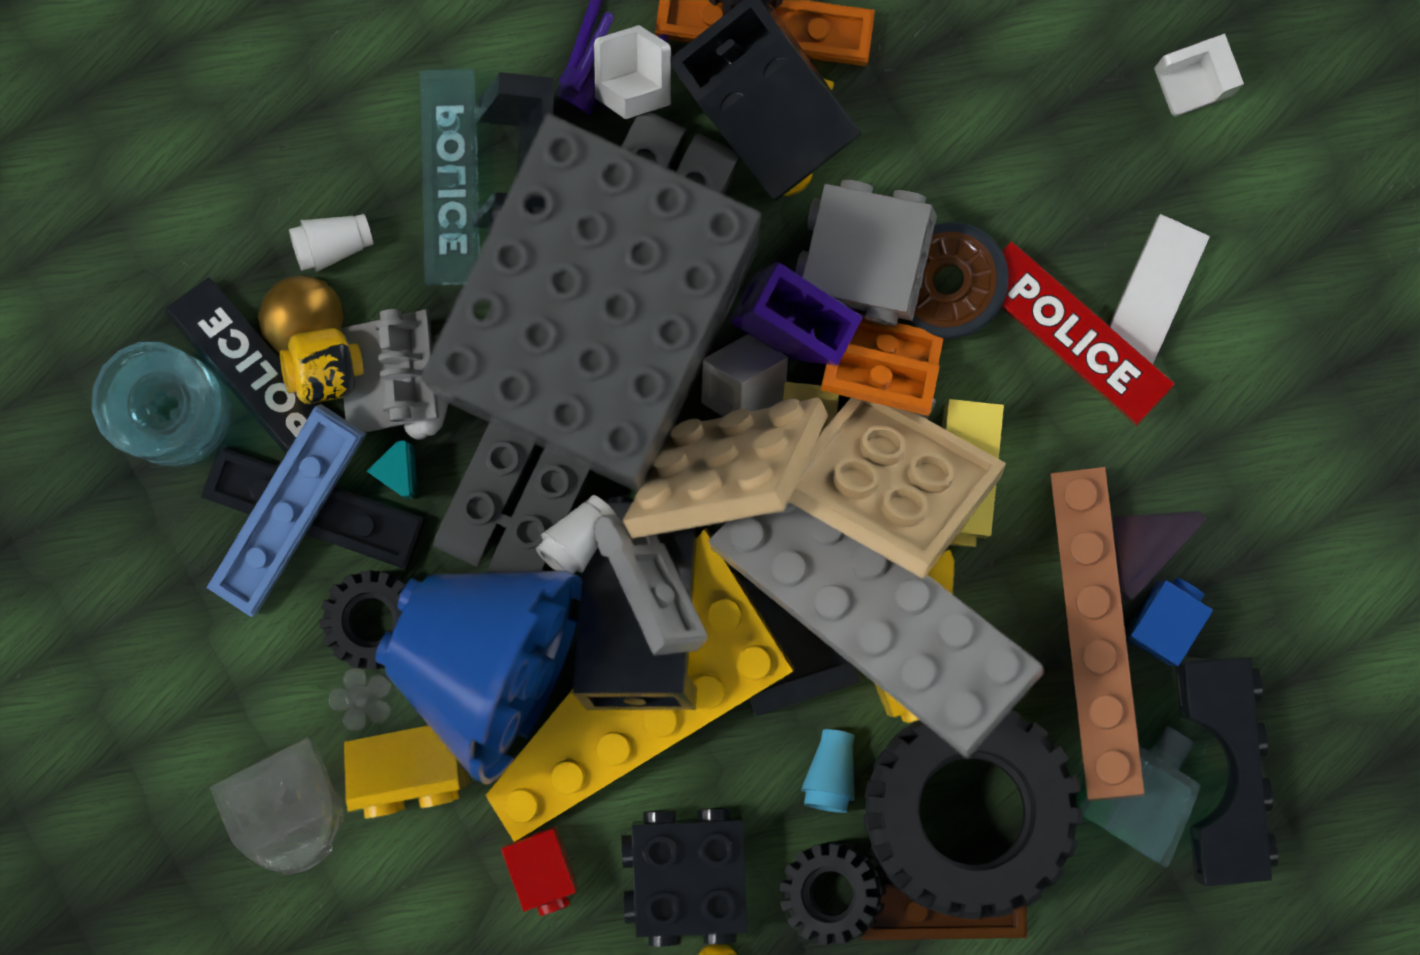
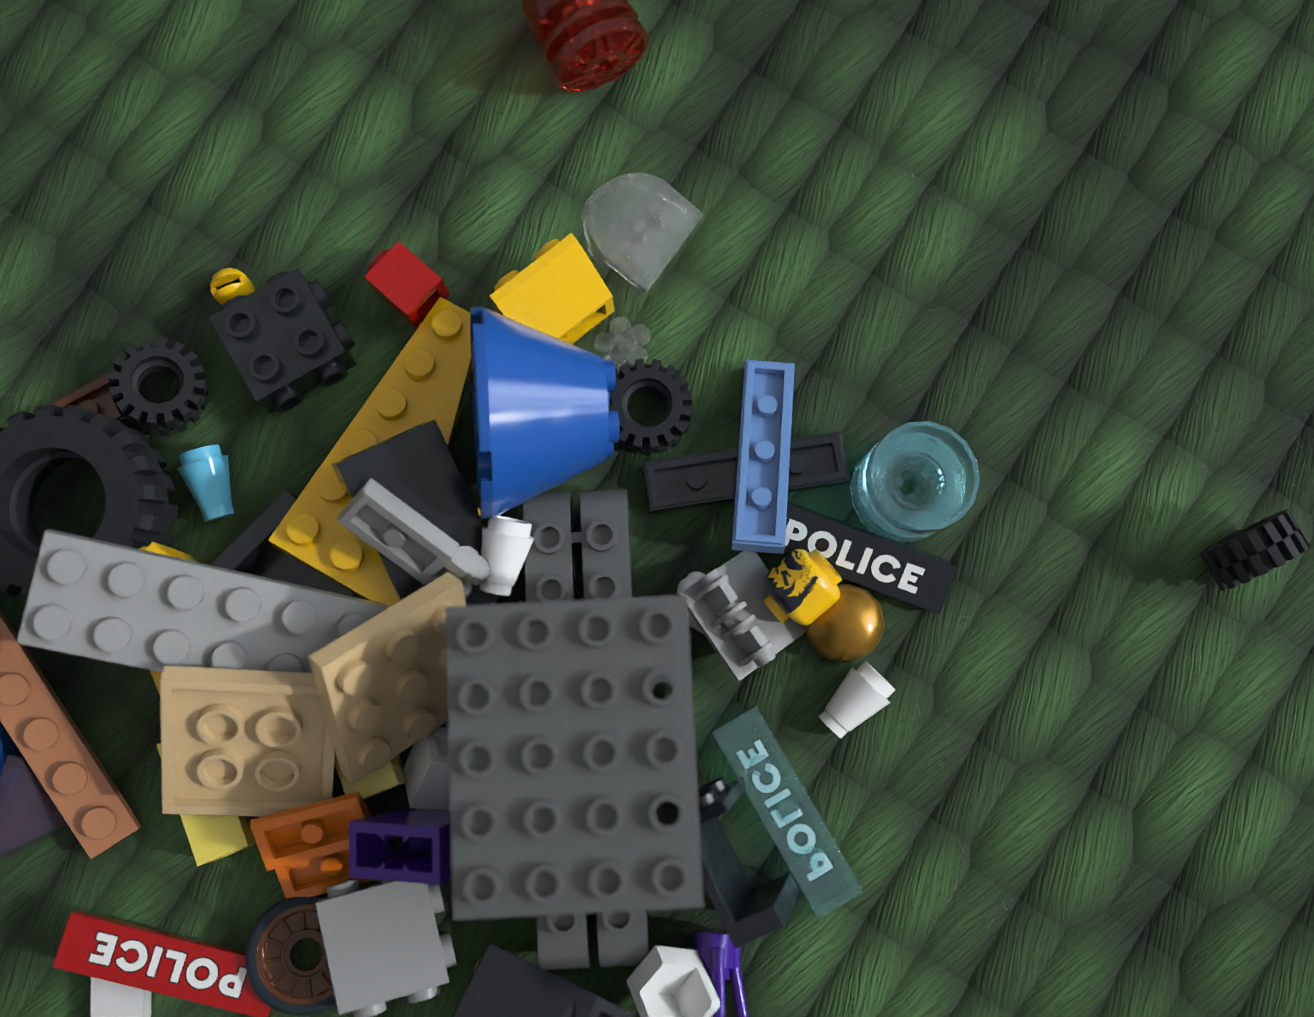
camera: 155 degrees right, 5 degrees down
teal slope [367,441,418,499] -> none

